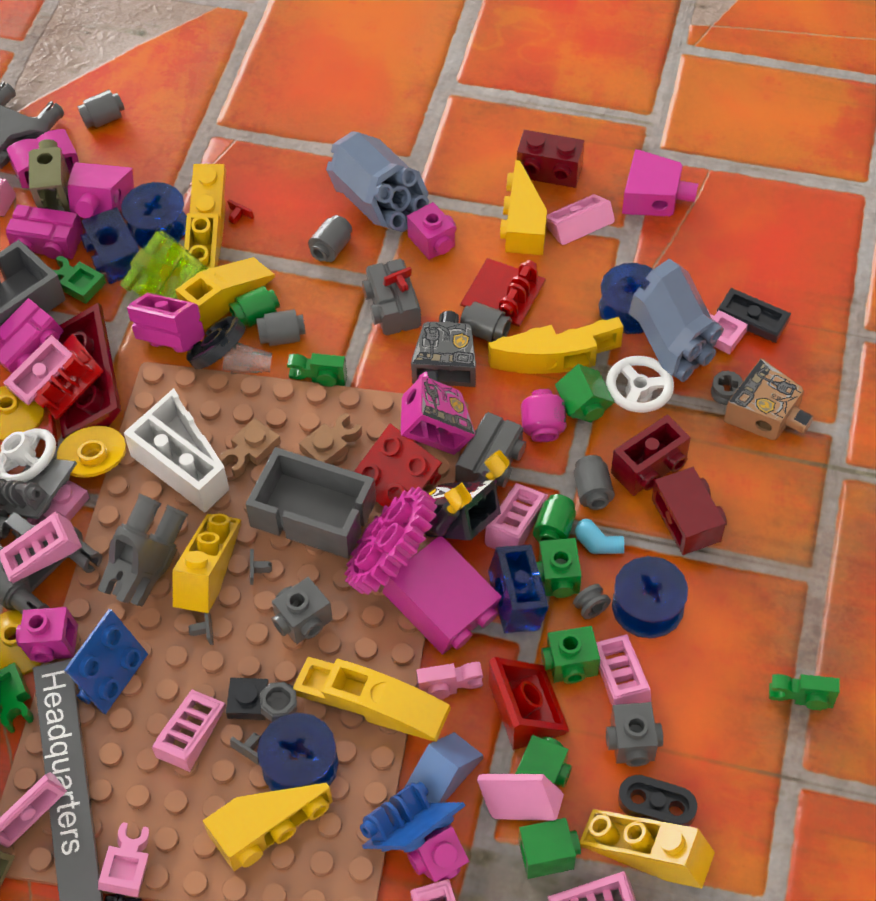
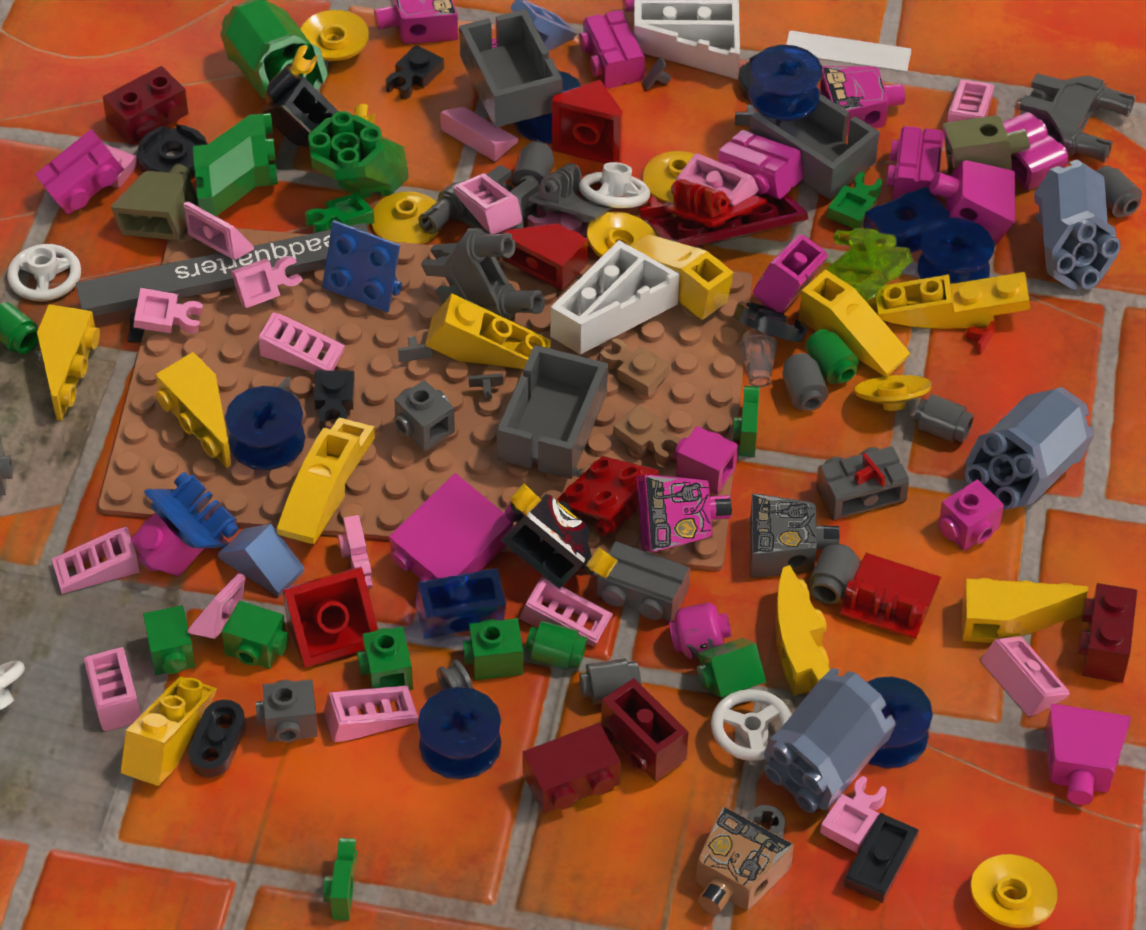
camera: 85 degrees right, 5 degrees down
dark pink brick [16,607,78,663] -> none
dark grey tile [260,682,297,722] -> none
dark pink gear [344,487,437,595] -> none
medium azure arm [575,519,625,554] -> none
none -> bright pink plate [231,256,302,308]
none -> red slope [502,223,588,291]
none -> yellow slope [631,234,734,320]
none -> dark pink brick [674,426,738,495]
none -> yellow dish [855,375,932,411]
none -> yellow dish [970,854,1058,928]
none -> sand blue brick [1034,160,1121,290]

